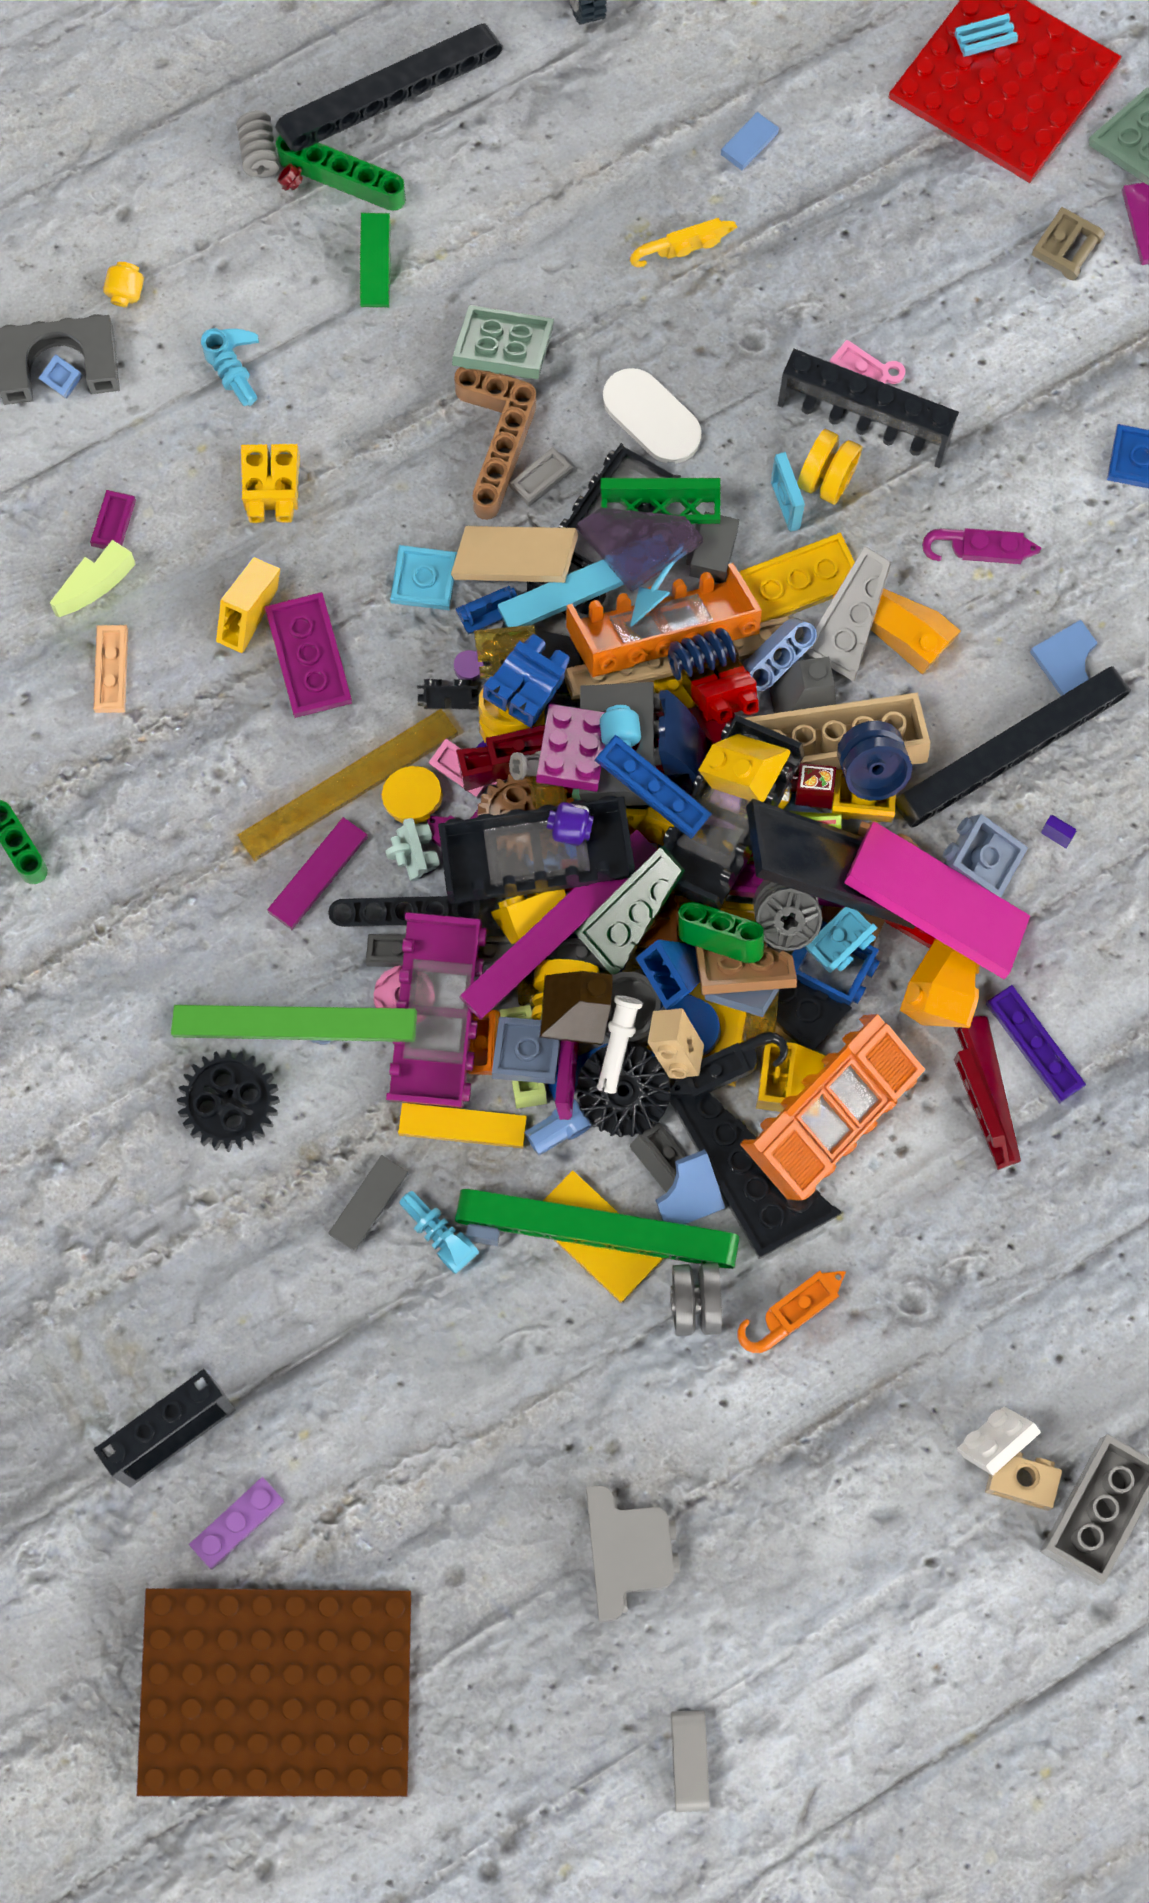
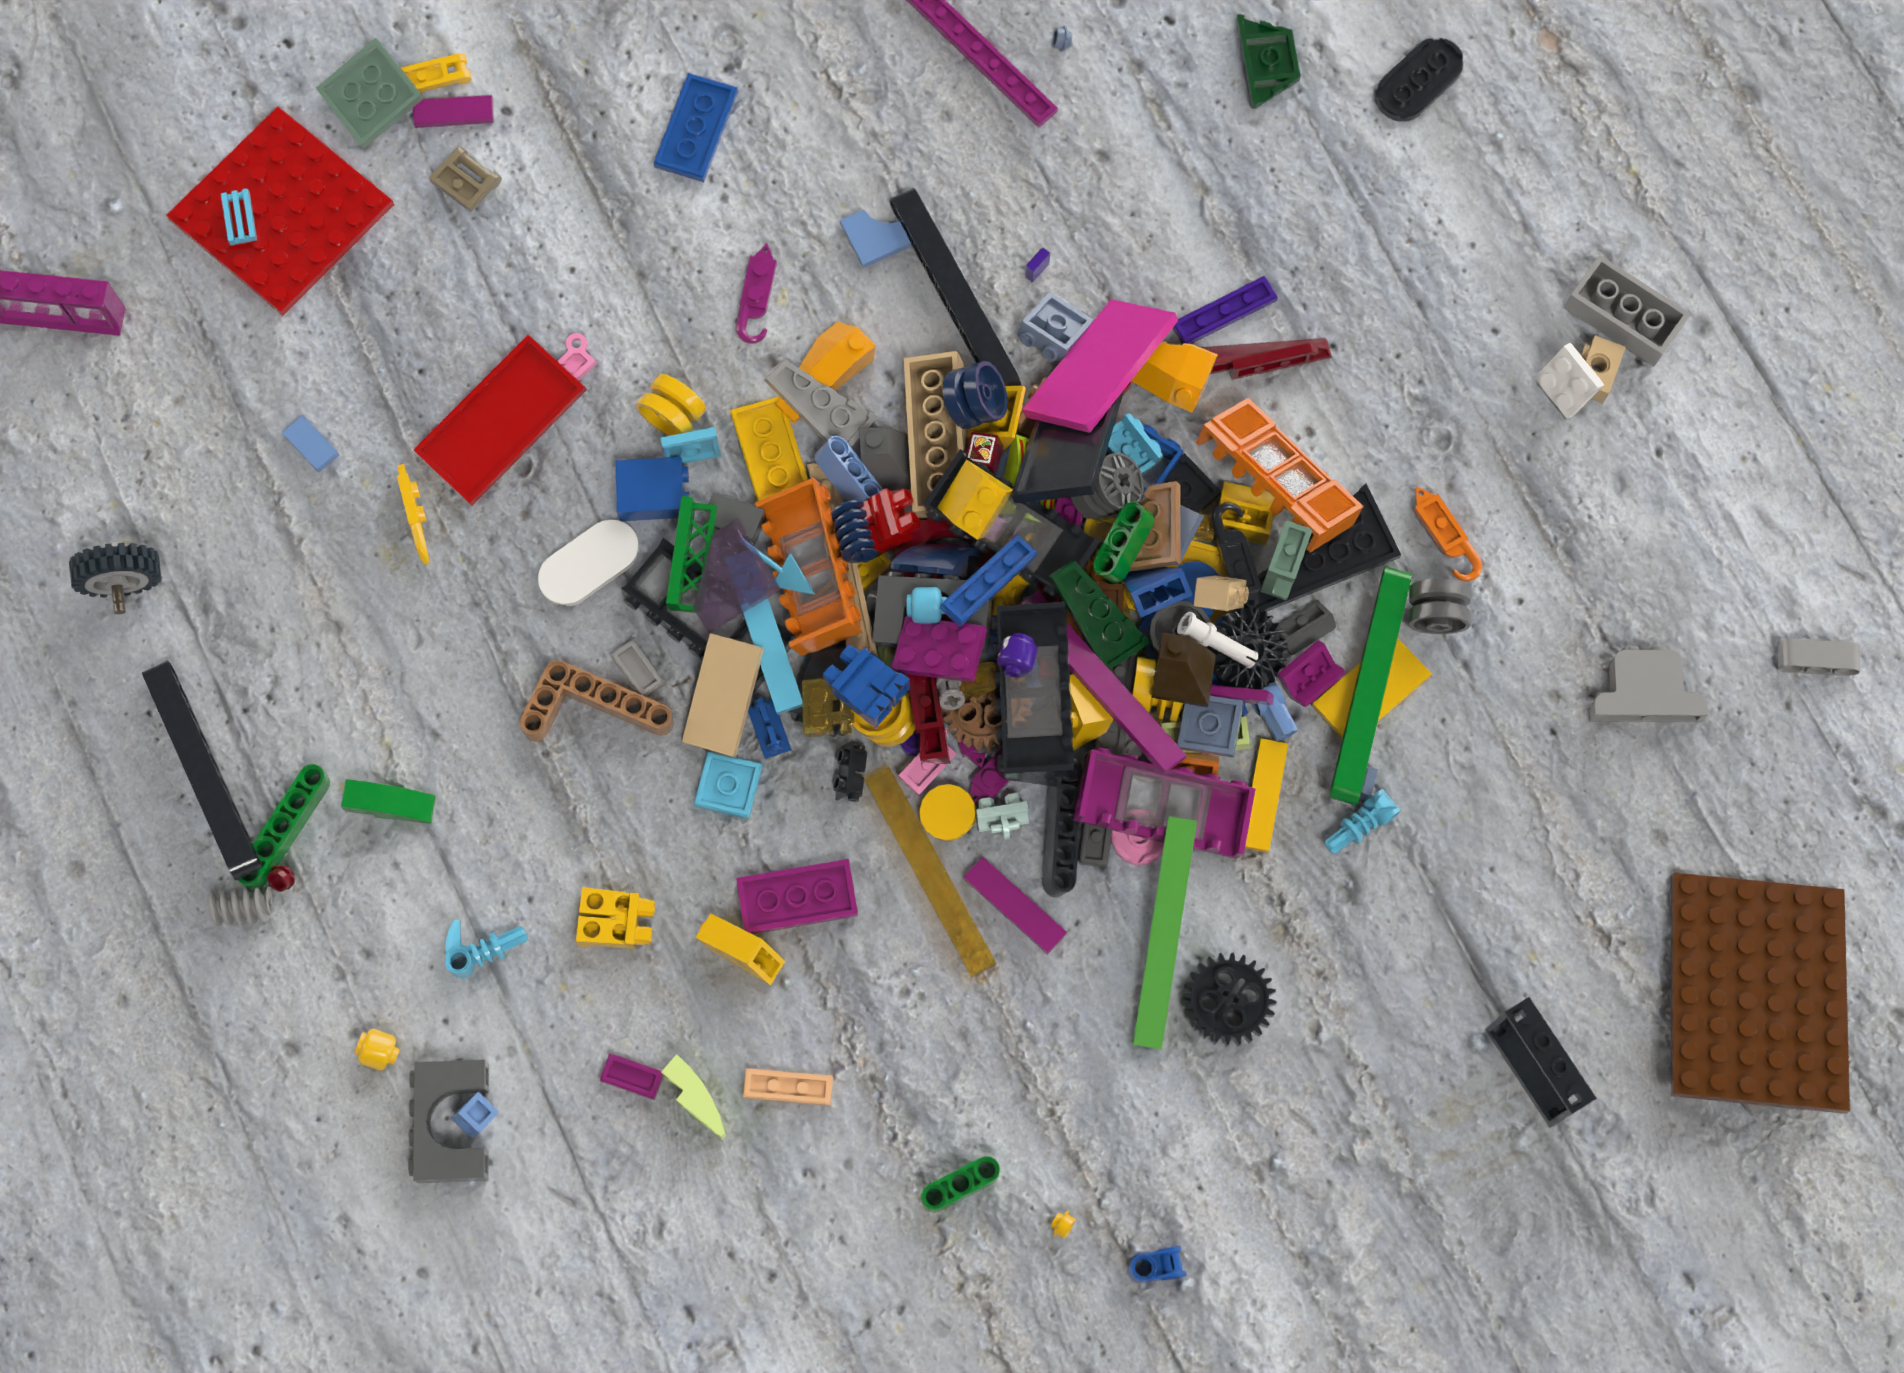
camera: 85 degrees left, 0 degrees up
medium lavender plate [188,1477,285,1570] -> none
dark grey tile [329,1155,408,1252] -> none
sand green plate [452,305,554,379] -> none
medium lavender tile [454,650,484,681] -> none
medium blue tile [655,1150,725,1225] -> none
black window [777,349,959,469] -> none
none -> red tile [413,334,587,506]
none -> blue brick [615,457,690,521]
none -> sand green panel [1260,520,1313,600]
none -> magenta bracket [1277,640,1346,707]

